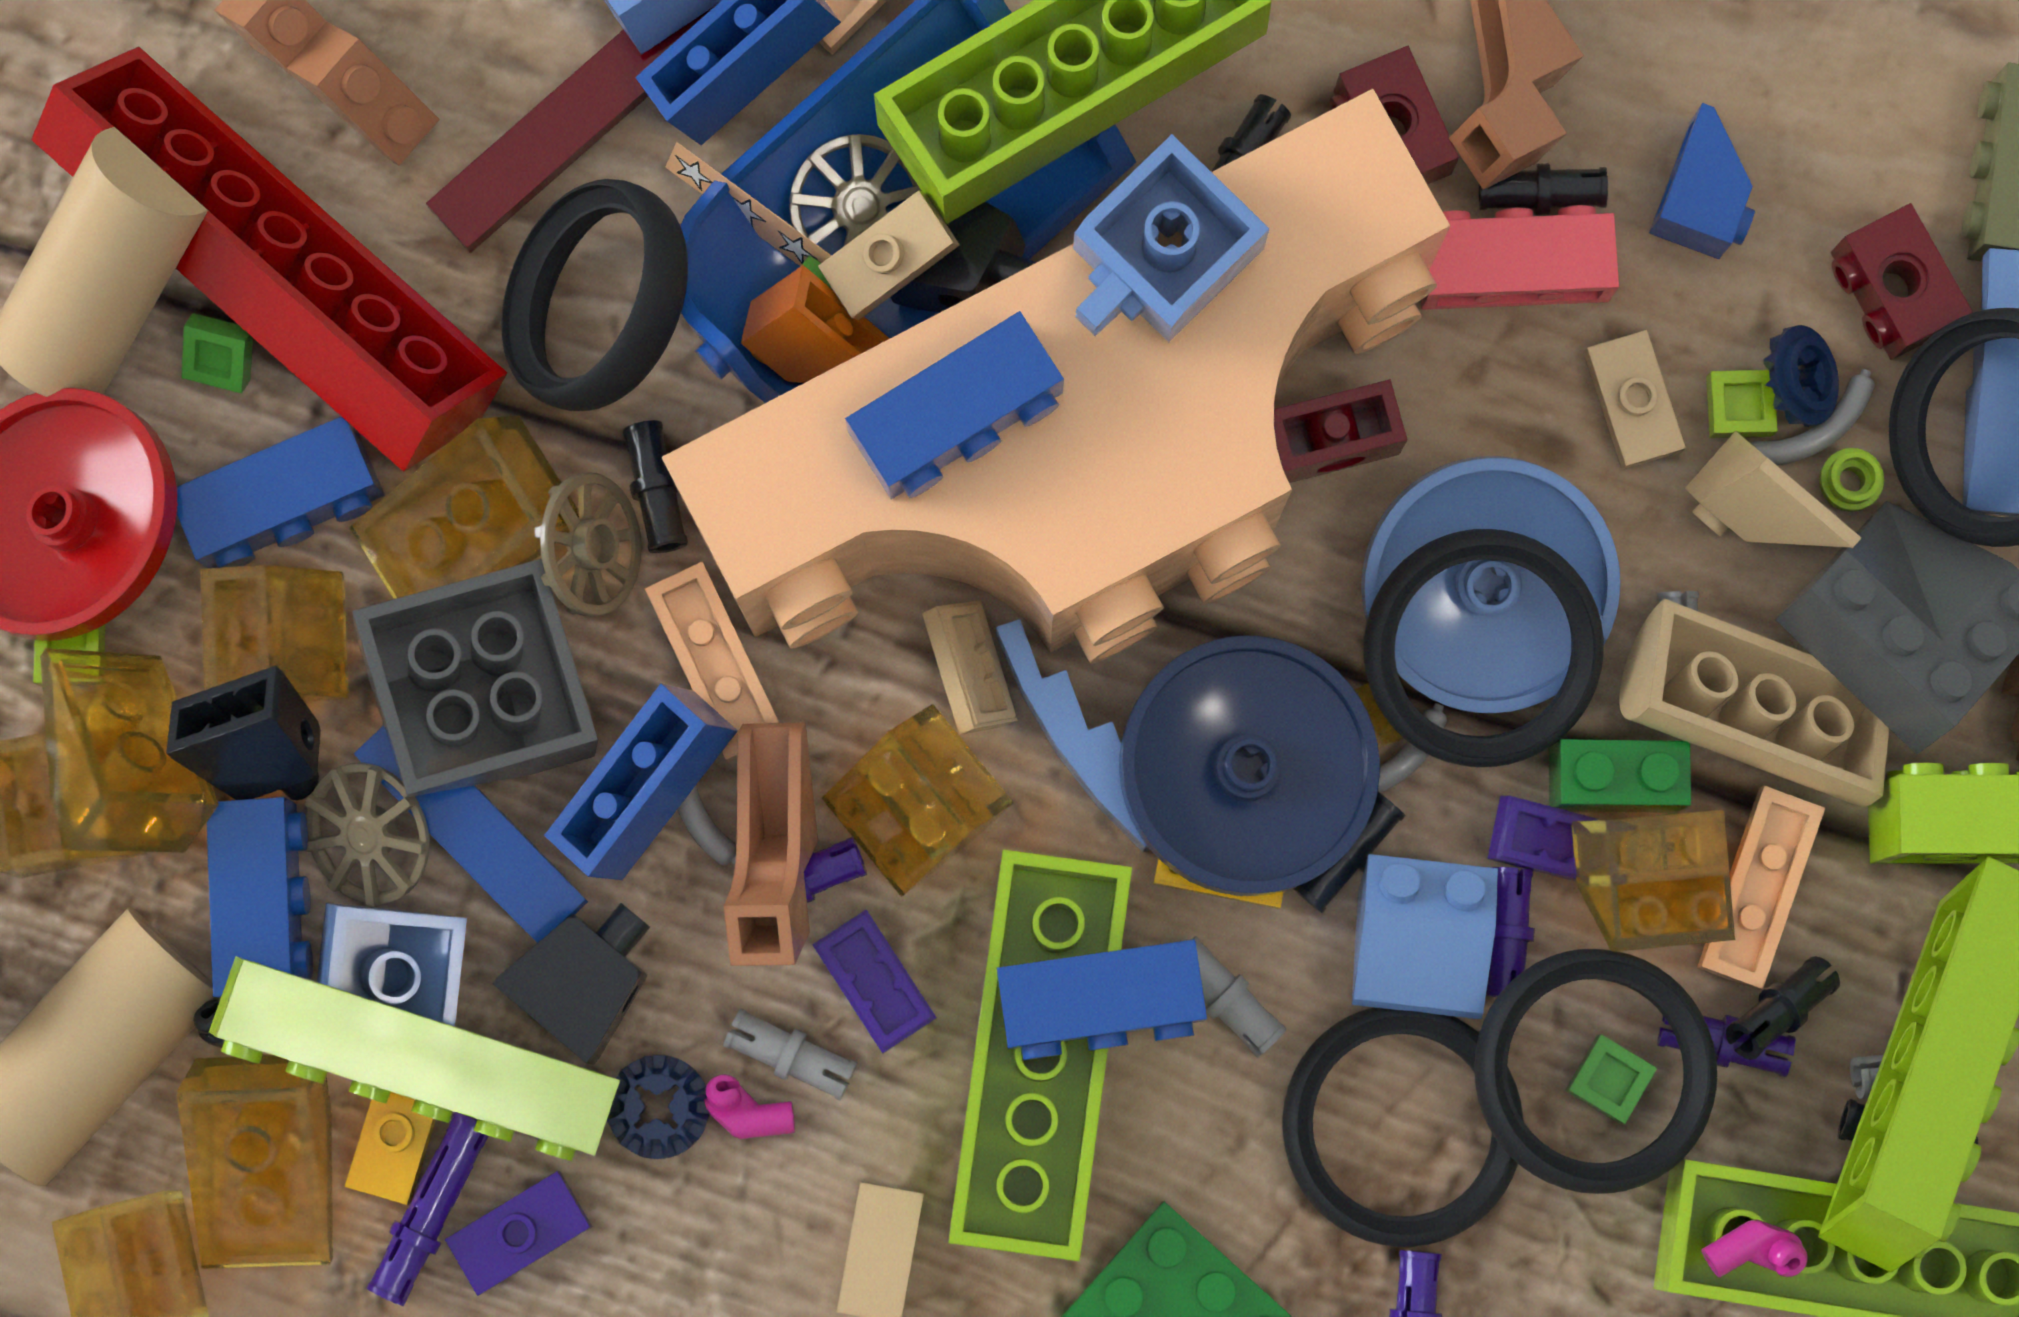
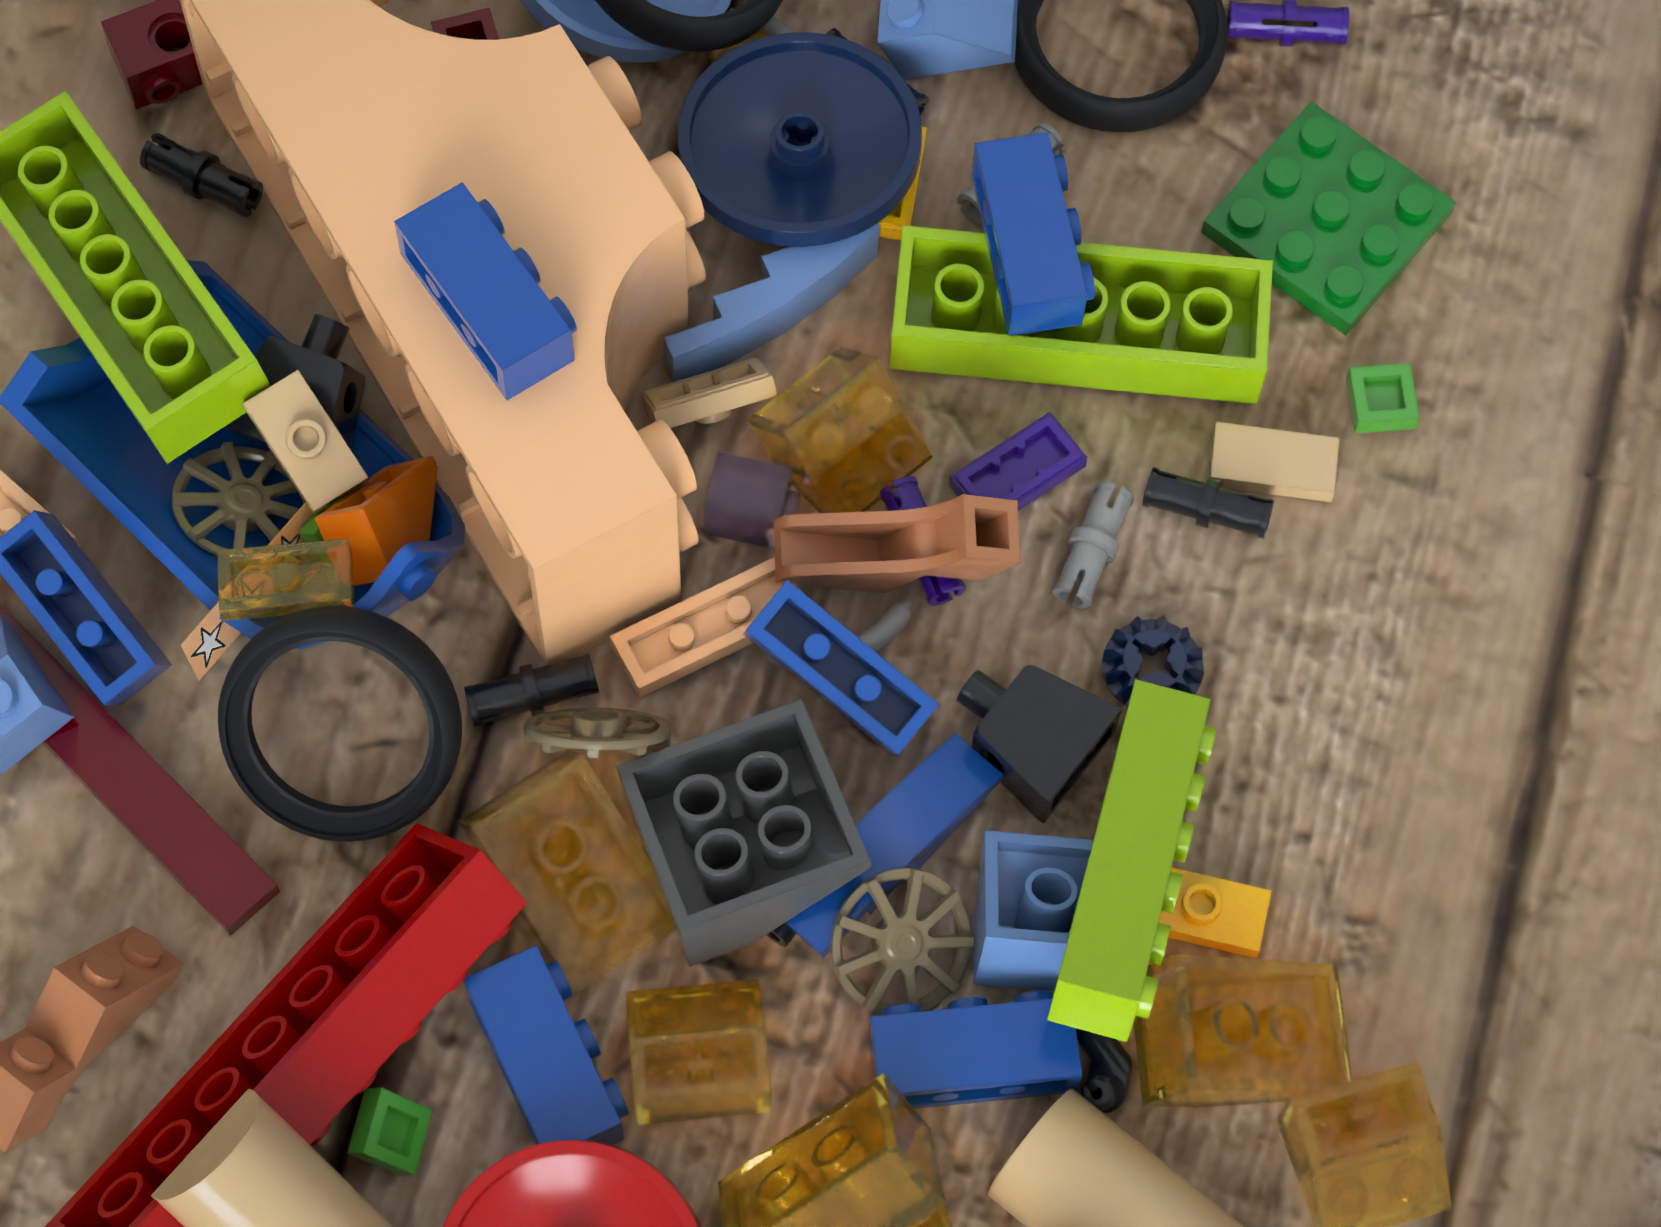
camera: 95 degrees left, 15 degrees down
black torso [166,665,321,801] -> none
dark purple pin [366,1112,489,1306] -> none
dark purple plate [445,1171,593,1296] -> none
dark pink arm [704,1074,795,1139] -> none
medium blue hinge [1073,134,1269,342] -> none
none -> clear yellow plate [217,539,355,621]
none -> clear purple brick [704,452,801,549]
none -> black pin [1142,467,1275,539]

